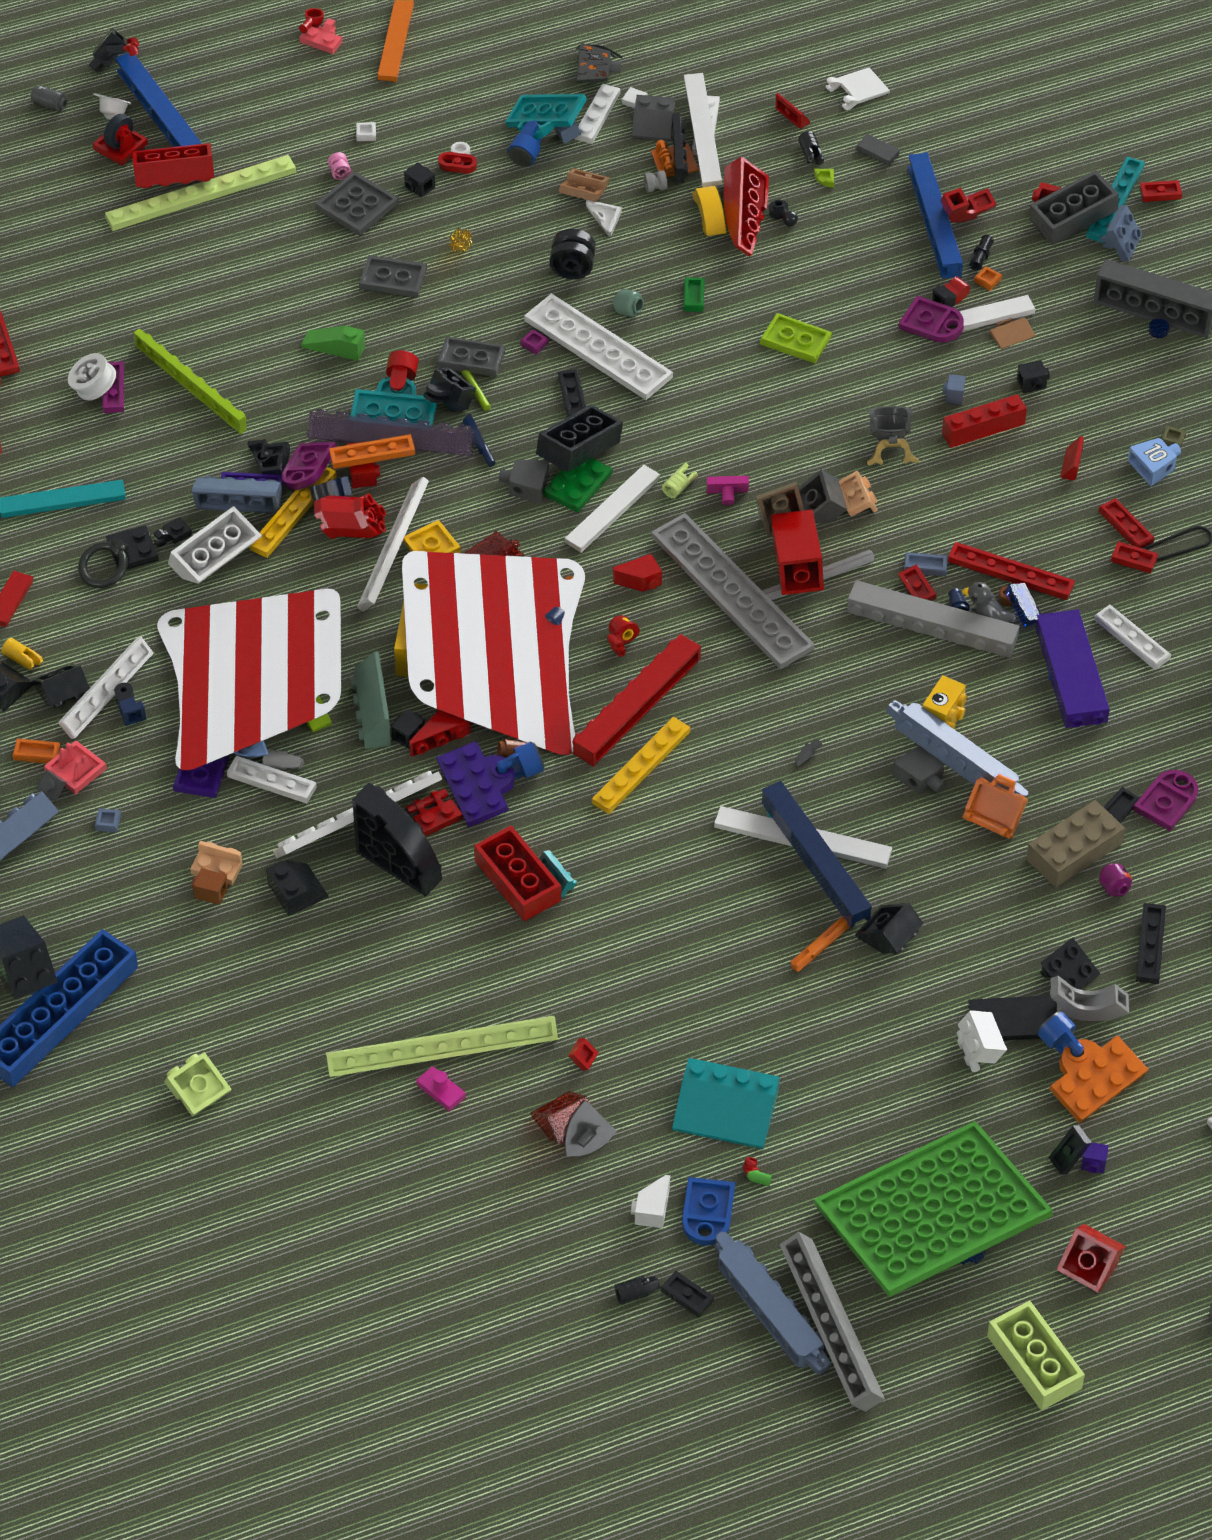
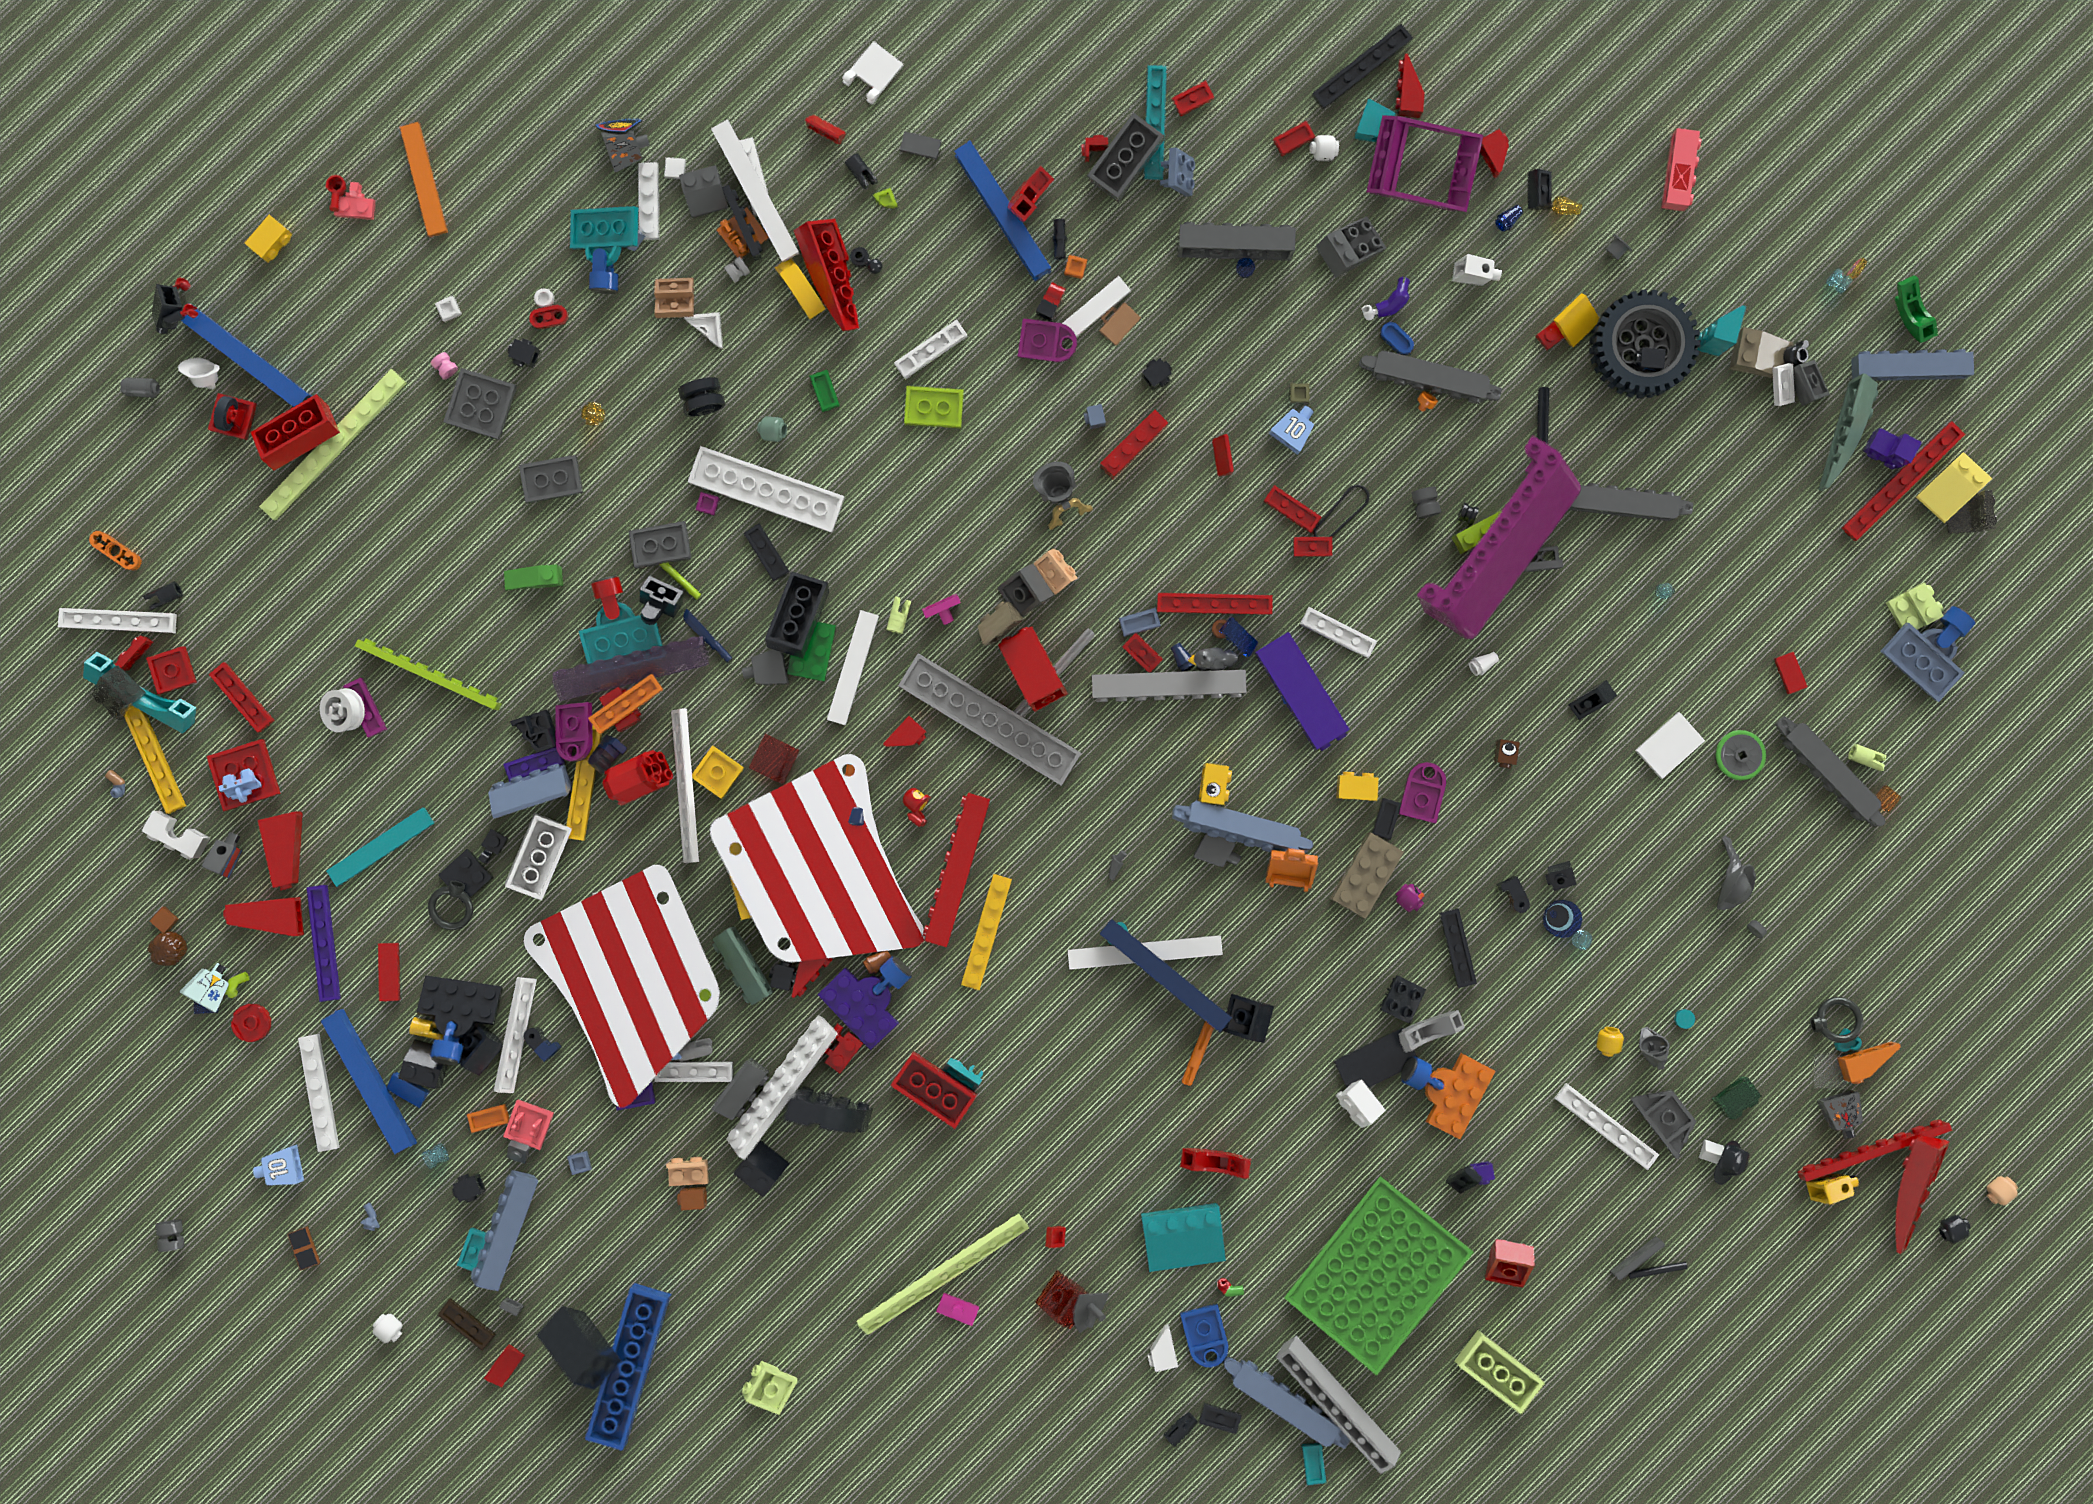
camera: 20 degrees left, 35 degrees up
none -> yellow brick [244,215,293,263]
none -> black plate [416,975,503,1065]
none -> dark grey slope [711,1058,769,1120]
none -> white plate [894,320,968,379]
none -> red arch [1180,1148,1251,1179]
none -> teal tile [1302,1442,1326,1485]
none -> yellow brick [1336,772,1379,801]

